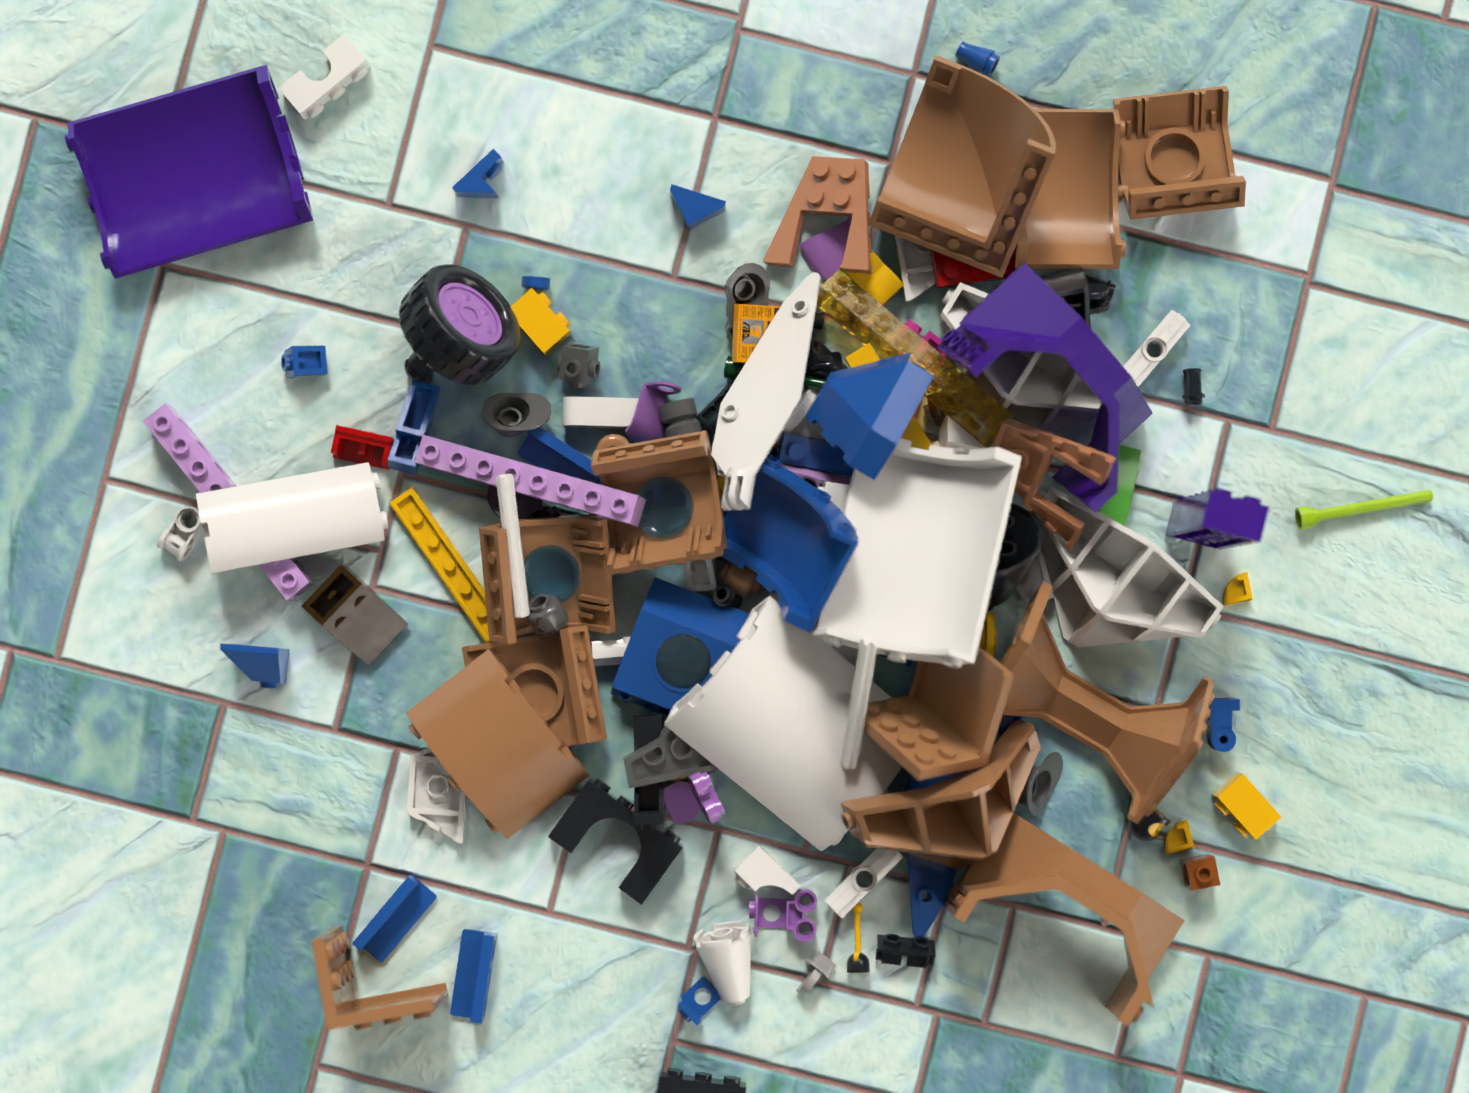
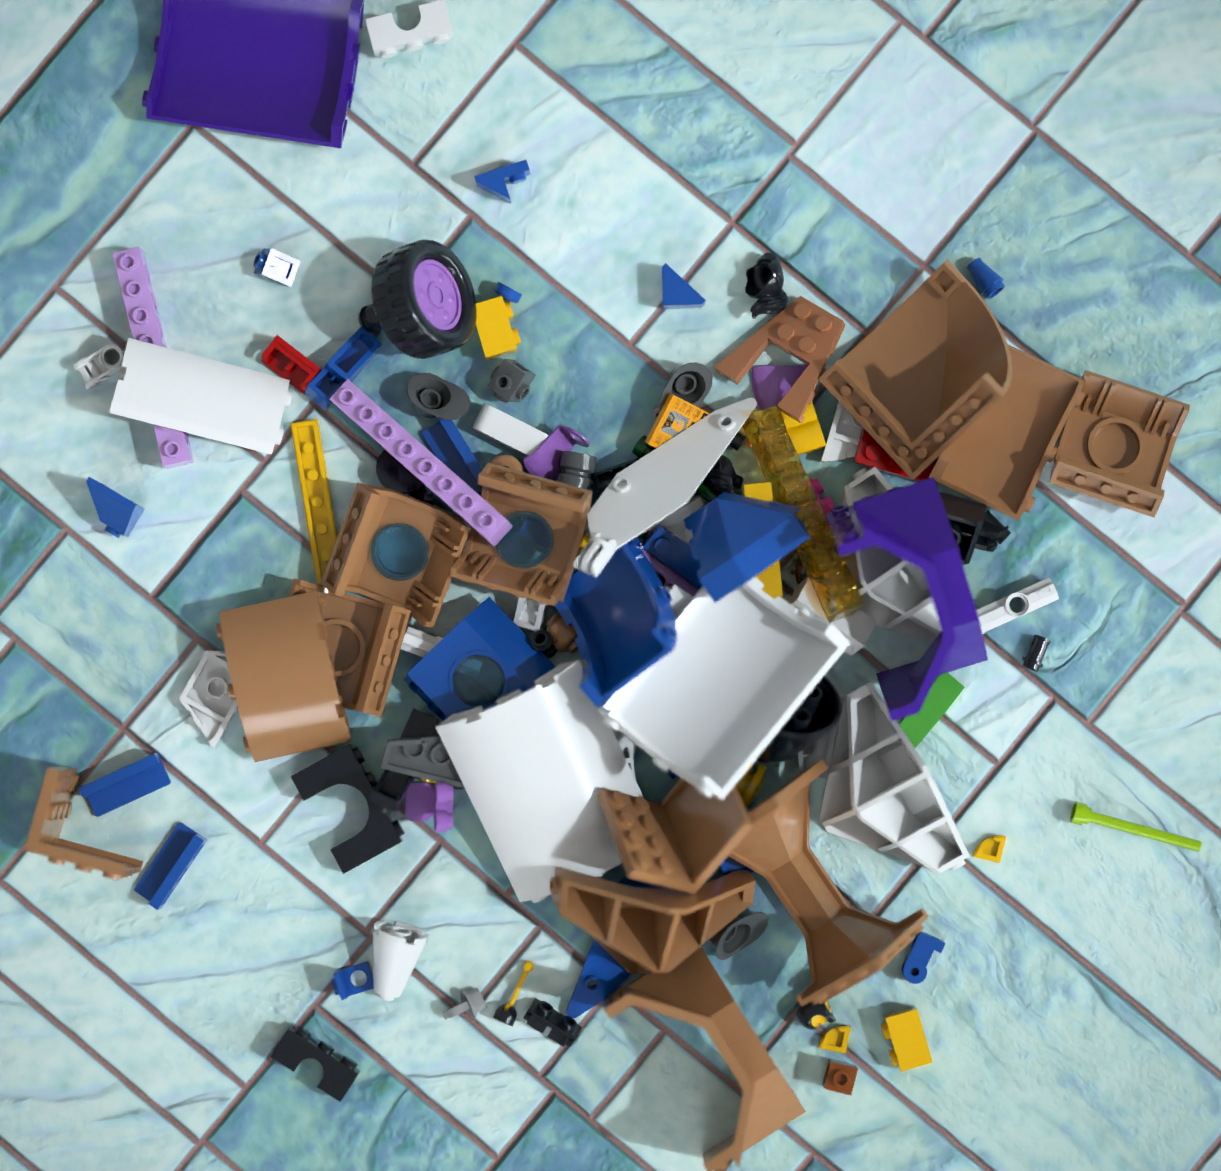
camera: 30 degrees right, 0 degrees up
slope [301,564,408,666] -> none
white axle [496,474,530,618] -> none
dark grey head [526,594,569,637] -> none
white arch [735,844,800,895] -> none
medium lavender piece [749,889,817,942] -> none
white piece [824,848,903,918] -> none
white axle [841,637,877,770] -> none
nougat wing [992,418,1117,550] -> none
dark purple brick [1165,488,1269,550] -> none
none -> black hair [745,252,788,319]

